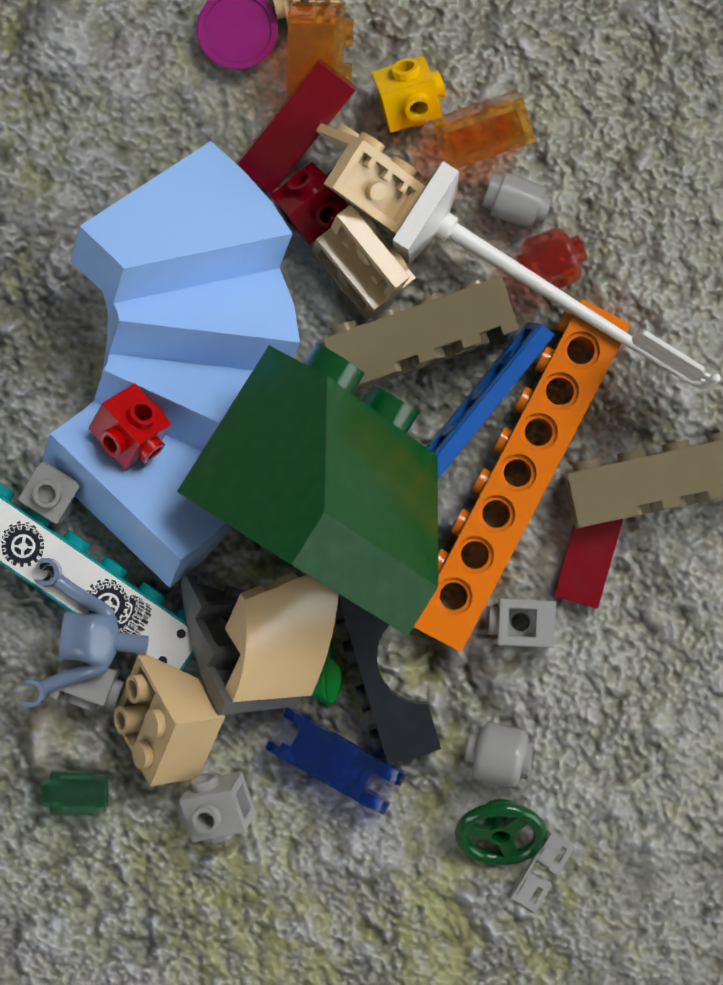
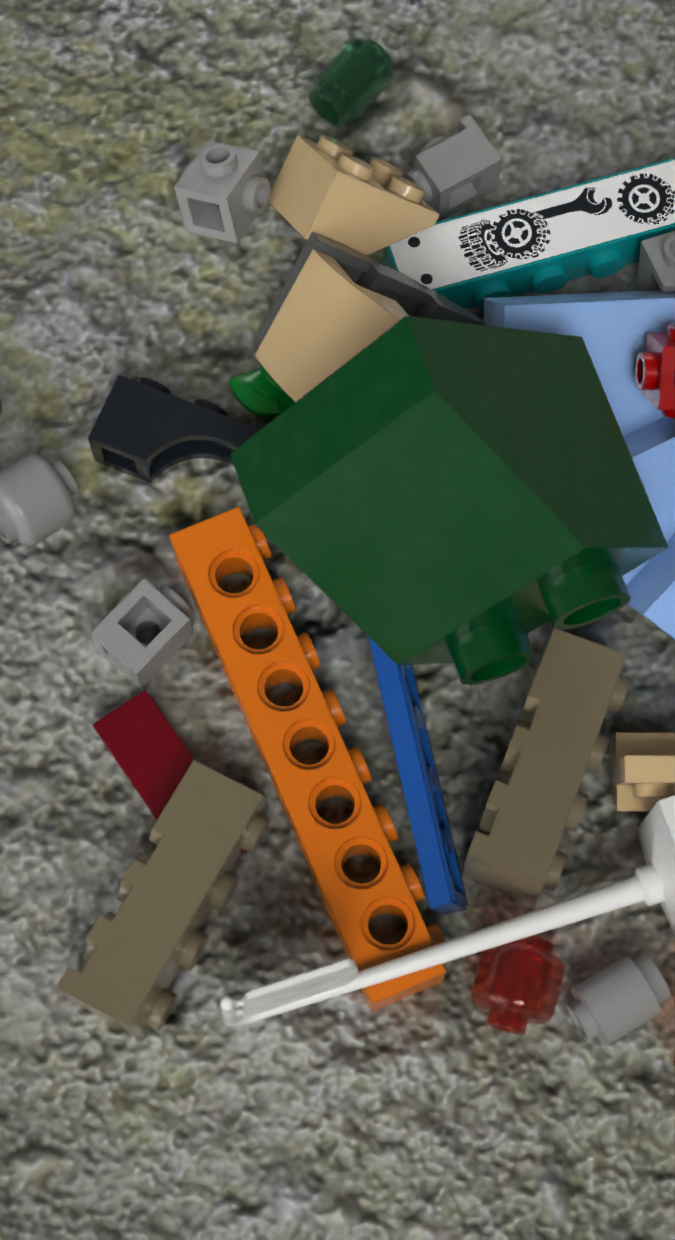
camera: 130 degrees right, 15 degrees down
sand blue piece [19,558,149,707] -> none
clear blue piece [264,707,407,815] -> none

